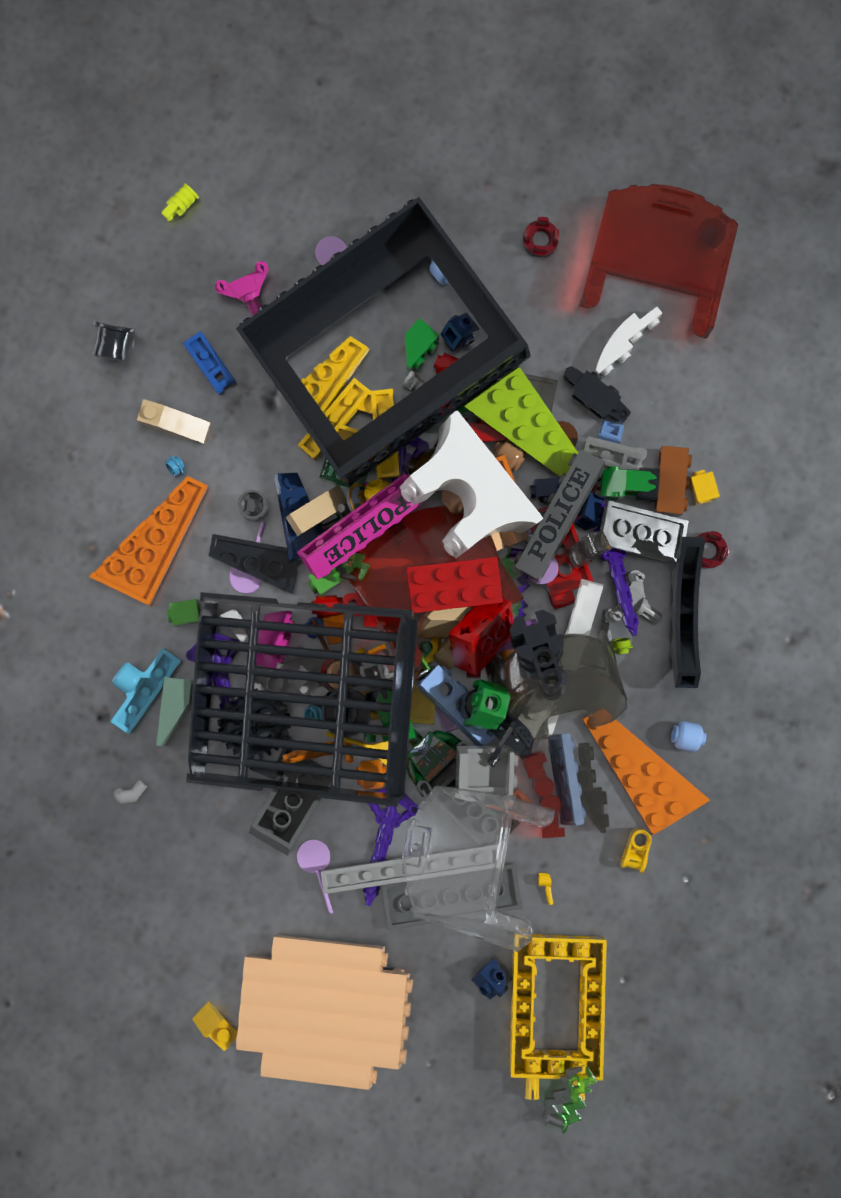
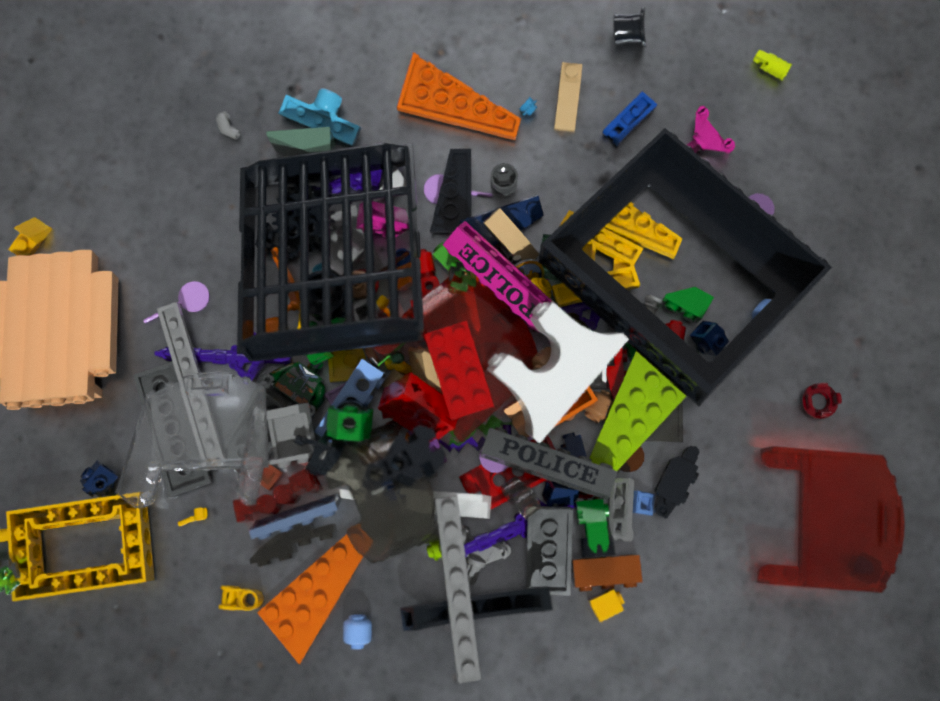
camera: 90 degrees right, 5 degrees down
bright green brick [167,599,200,627] -> none
dark grey slope [249,759,332,856] -> none
white slope [594,307,662,377] -> none
dark red piece [697,531,729,568] -> none
none -> light grey plate [434,496,481,684]

